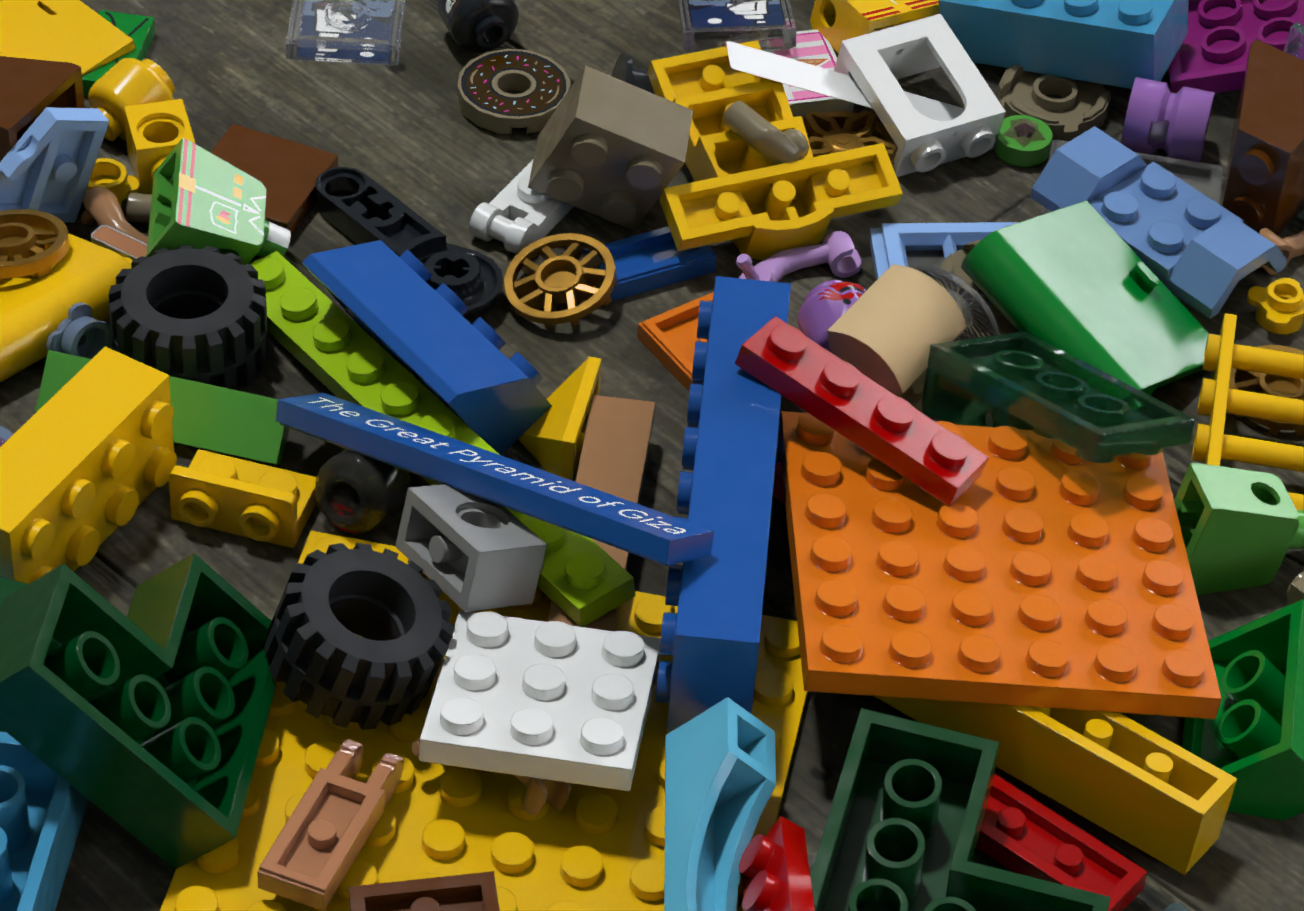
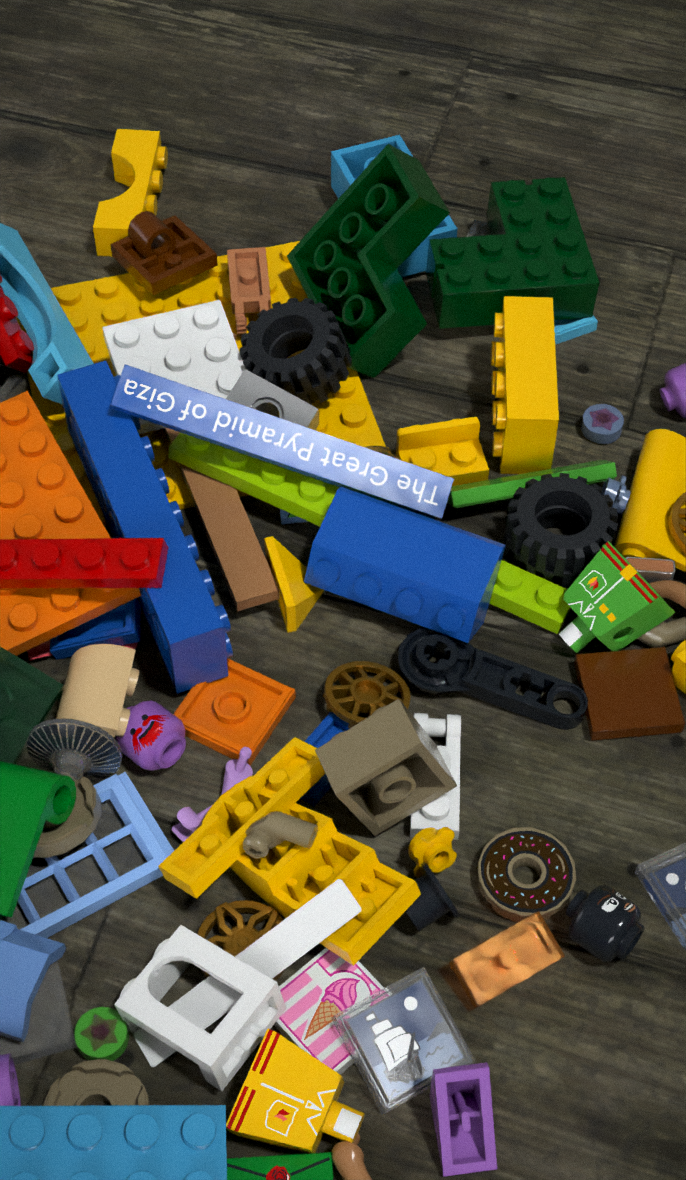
camera: 155 degrees right, 10 degrees up
none -> clear orange plate [449,911,565,1008]

